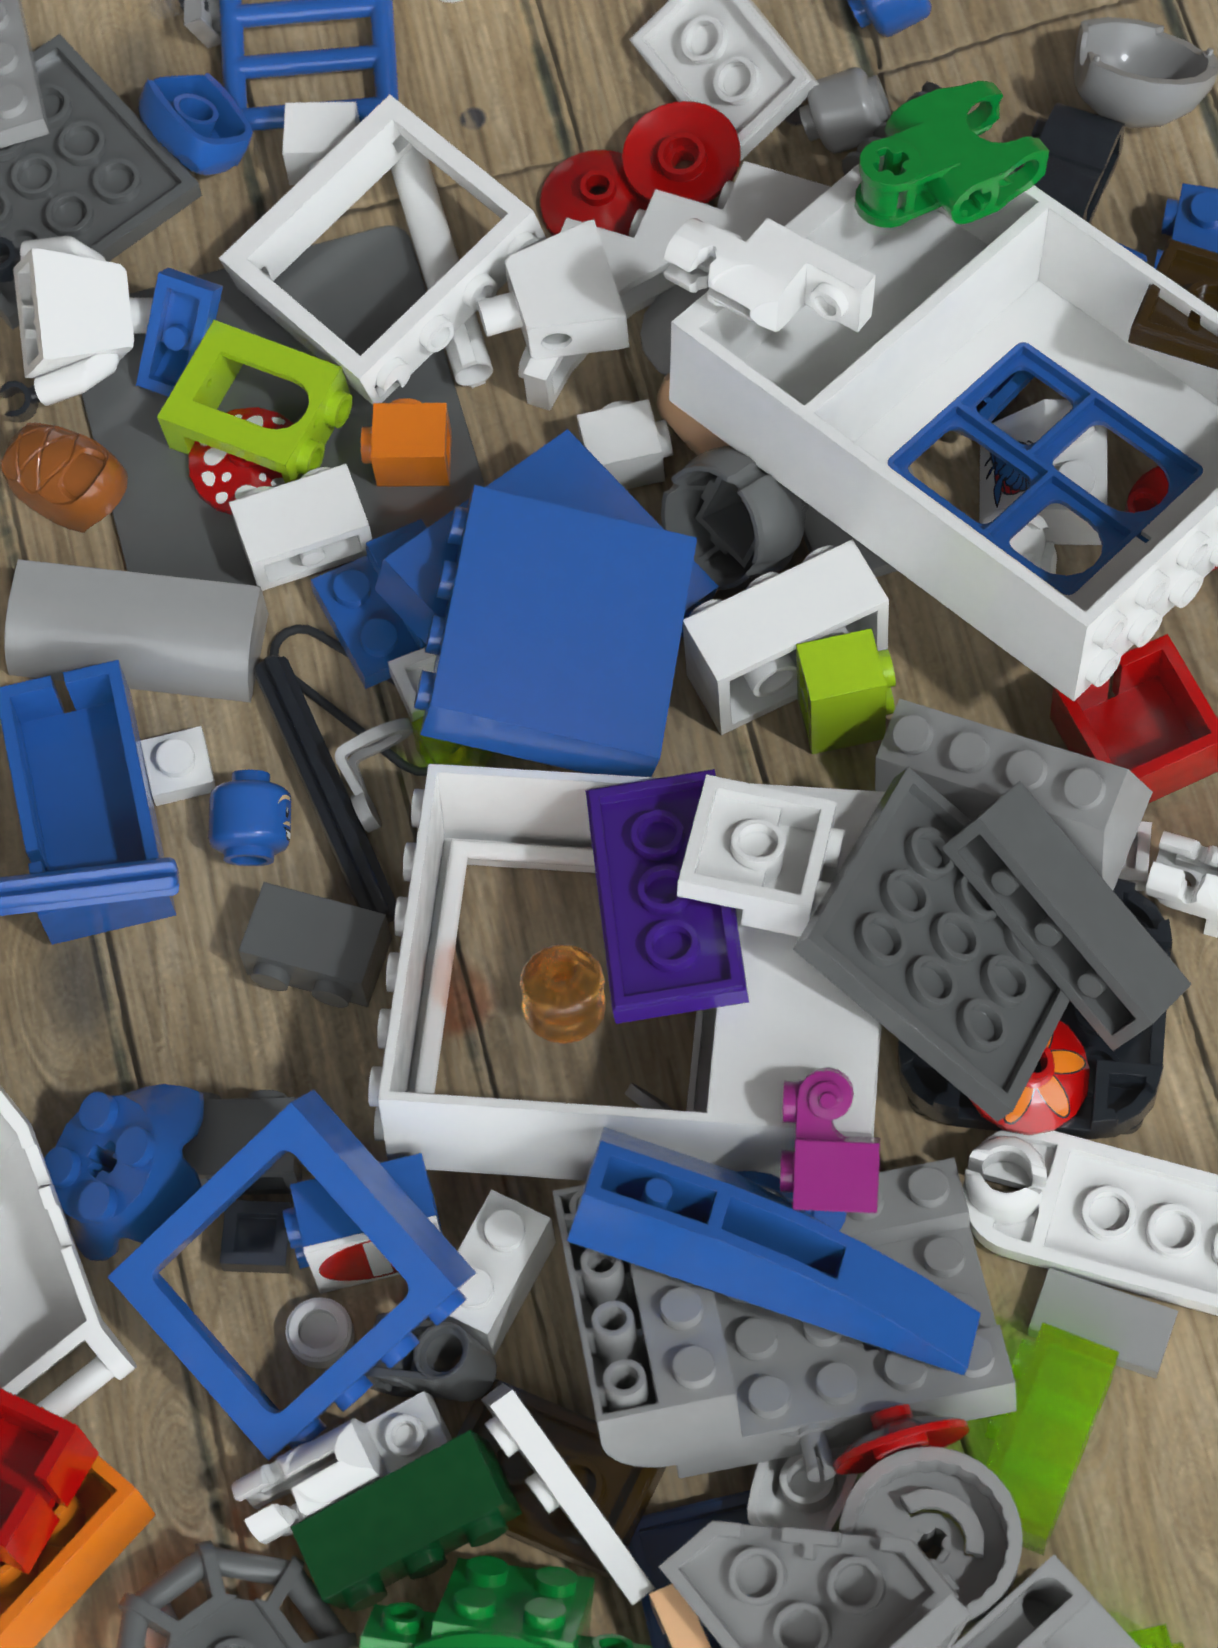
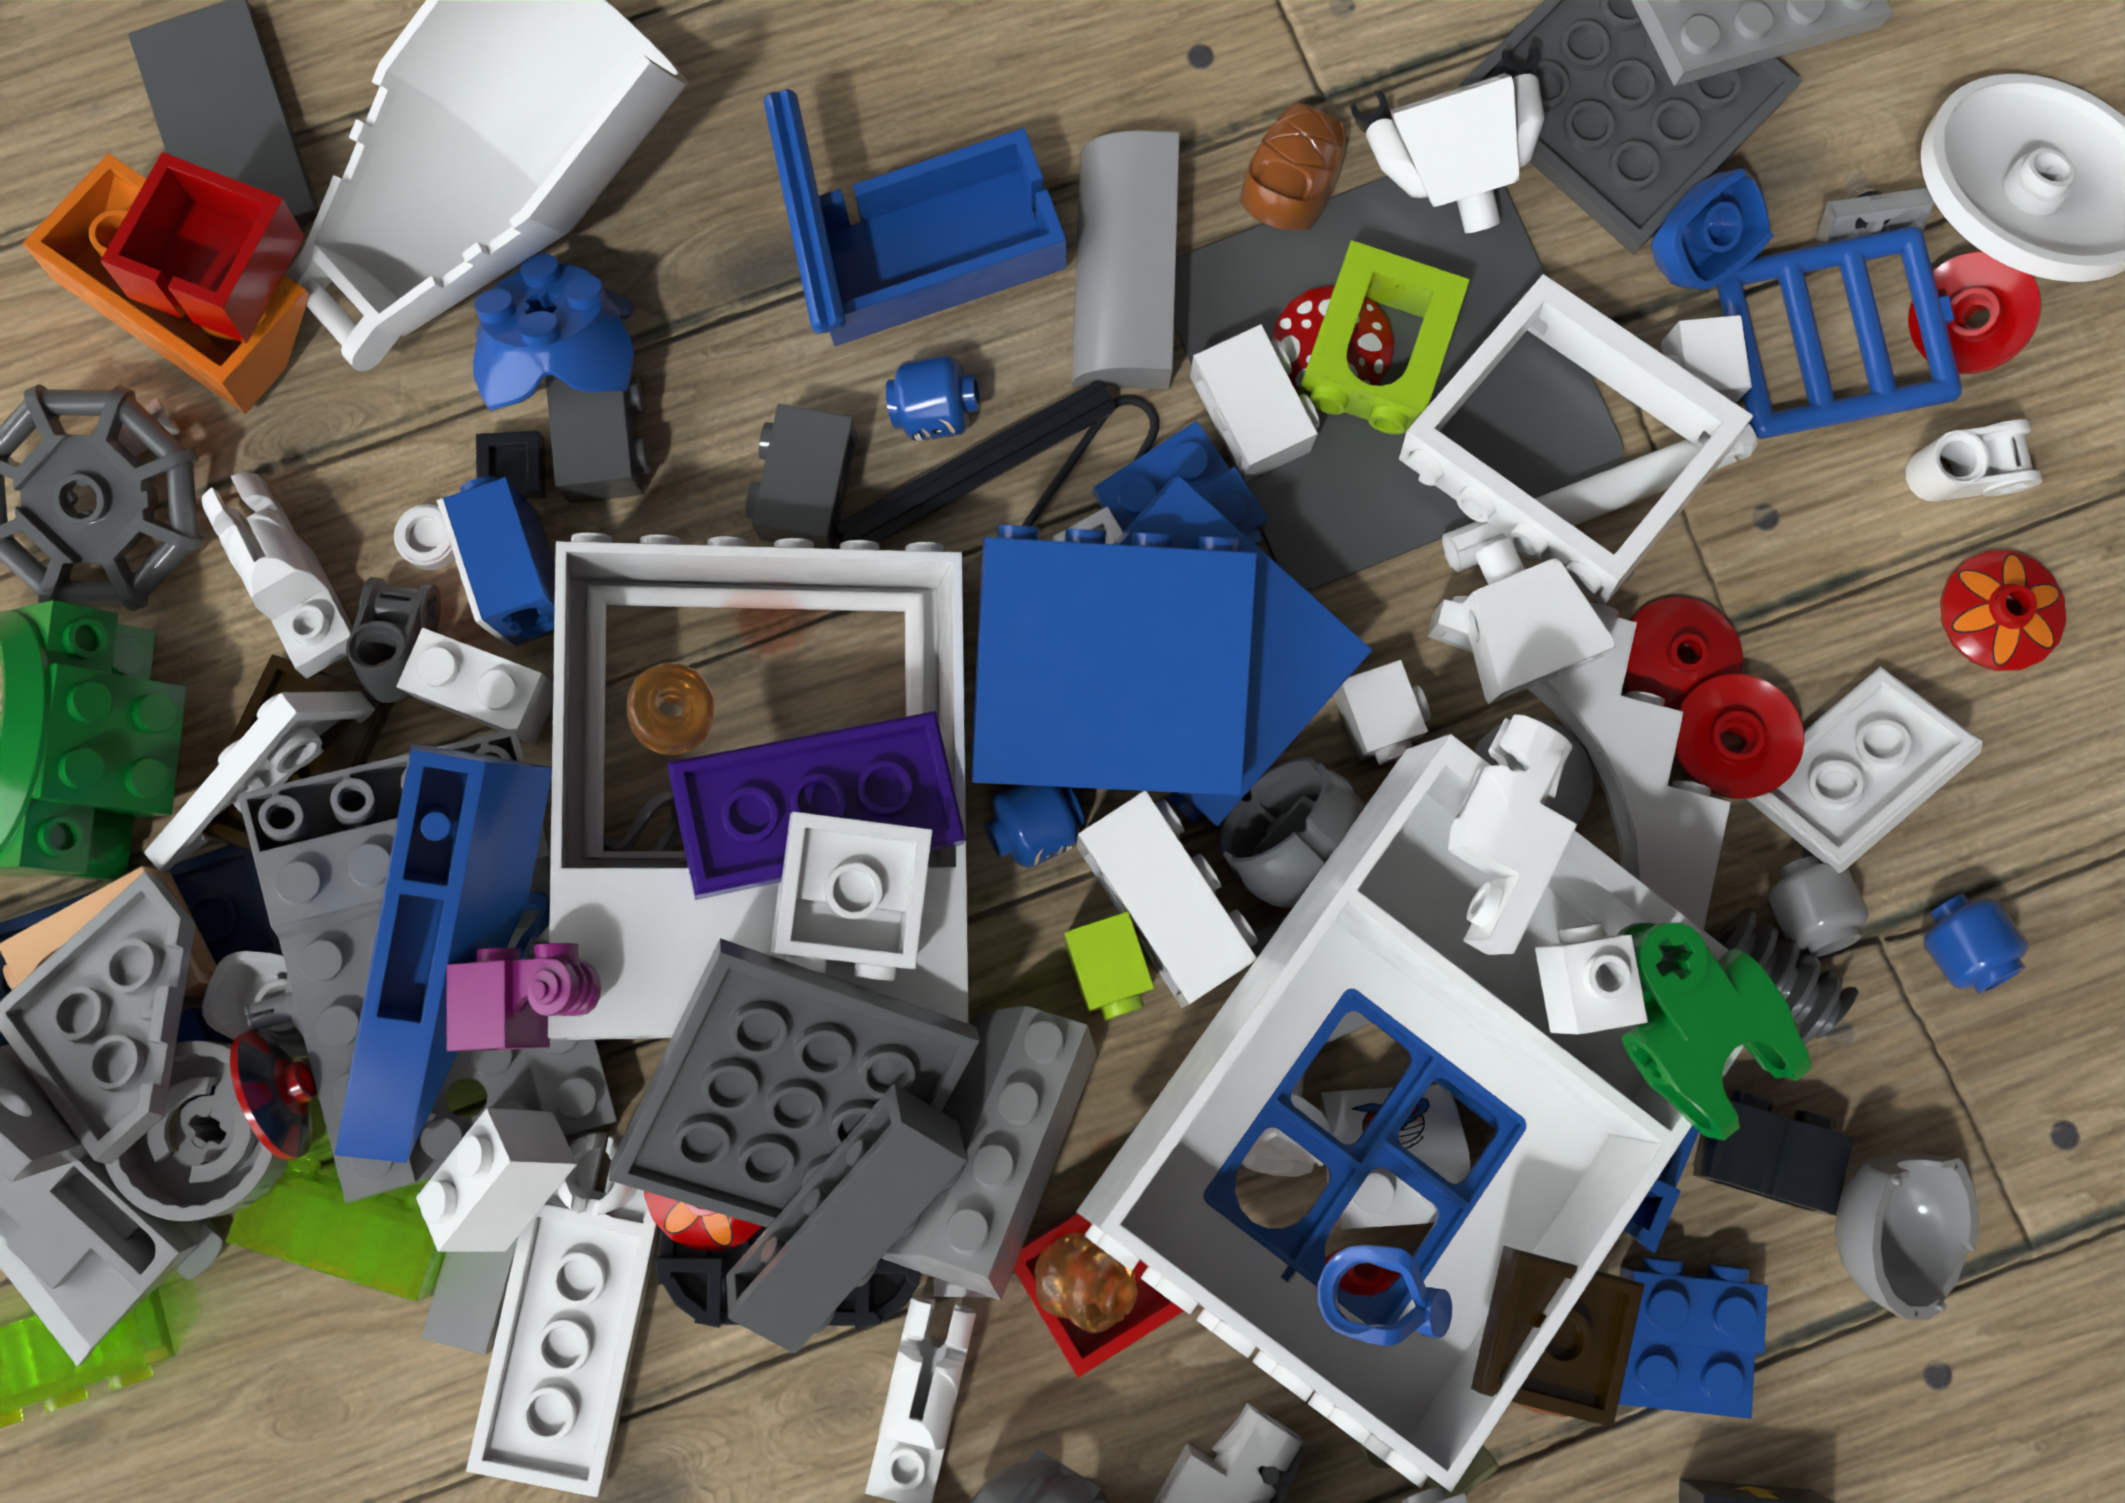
camera: 75 degrees right, 15 degrees up
blue piece [107,1089,476,1461] -> none
blue slope [136,267,223,397] -> none
white plate [140,726,216,806] -> none
dark green brick [290,1430,523,1612] -> none
light grey piece [335,718,413,833] -> none
orange brick [361,398,452,487] -> none
none -> white brick [416,1108,577,1252]
none -> blue head [984,784,1084,868]
none -> clear orange piece [1034,1232,1137,1333]
none -> blue piece [1317,1245,1453,1346]
none -> white brick [1535,923,1648,1035]

